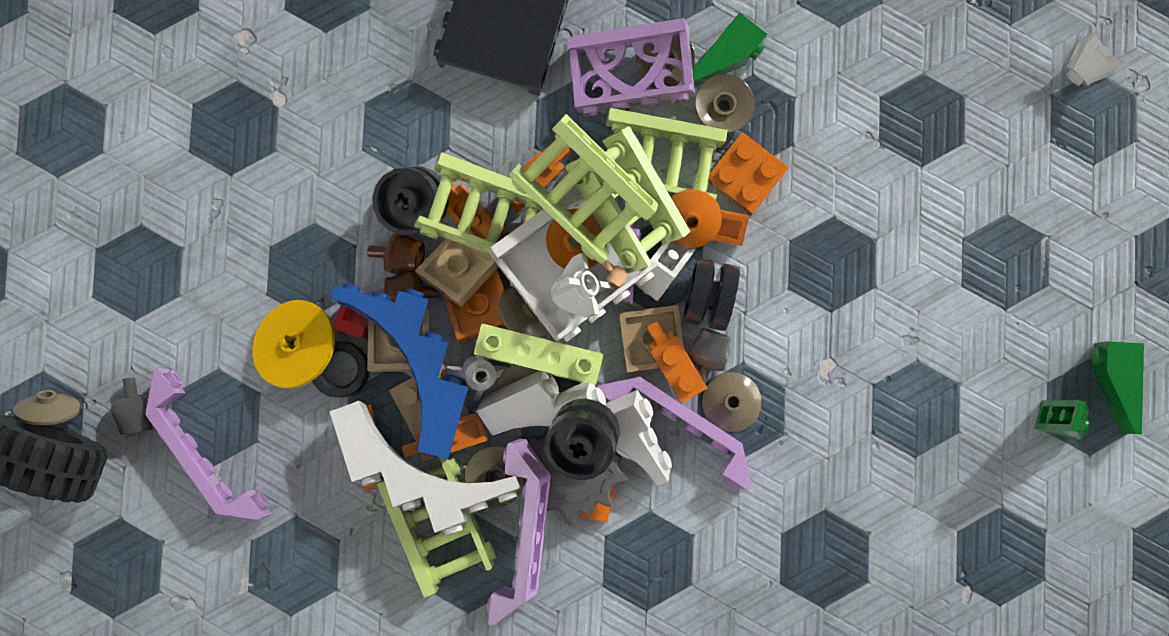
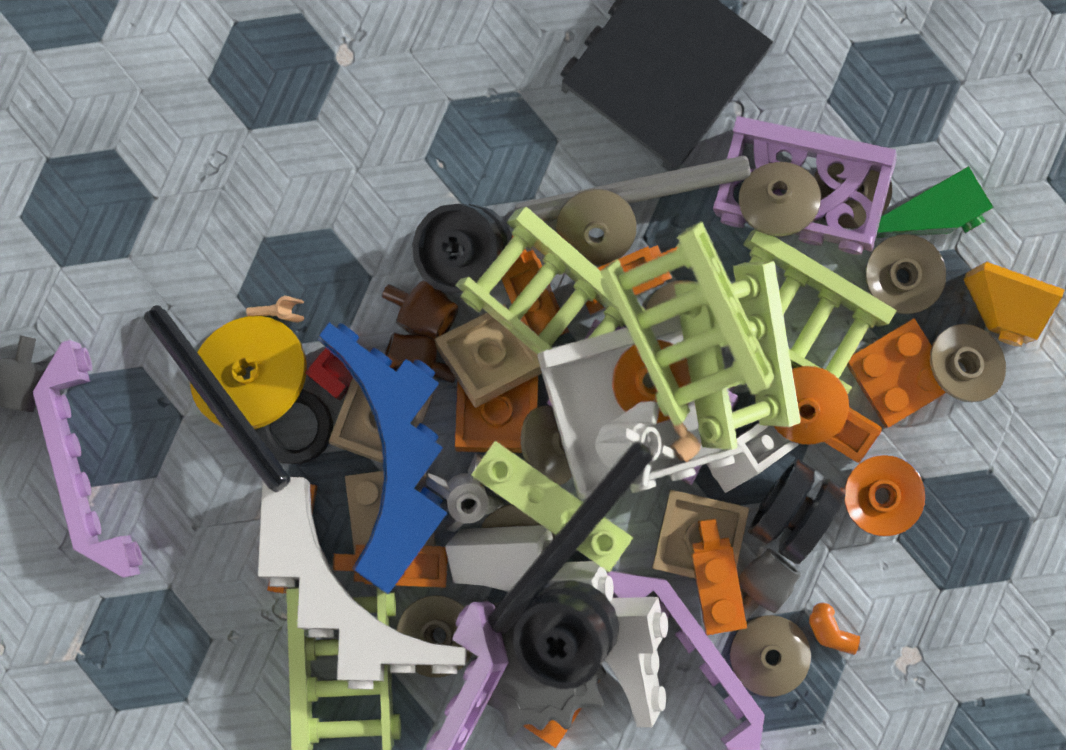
camera: 25 degrees right, 0 degrees up
none -> black axle [144,305,291,493]
none -> light nougat hand [246,296,304,323]
none -> black axle [487,441,654,634]
none -> light grey axle [514,156,751,222]
none -> dark tan dish [556,189,636,265]
none -> dark tan dish [739,162,821,236]
none -> orange arm [809,603,860,655]
none -> orange dish [844,455,925,536]
none -> dark tan dish [930,324,1006,402]
none -> light orange slope [964,262,1065,347]

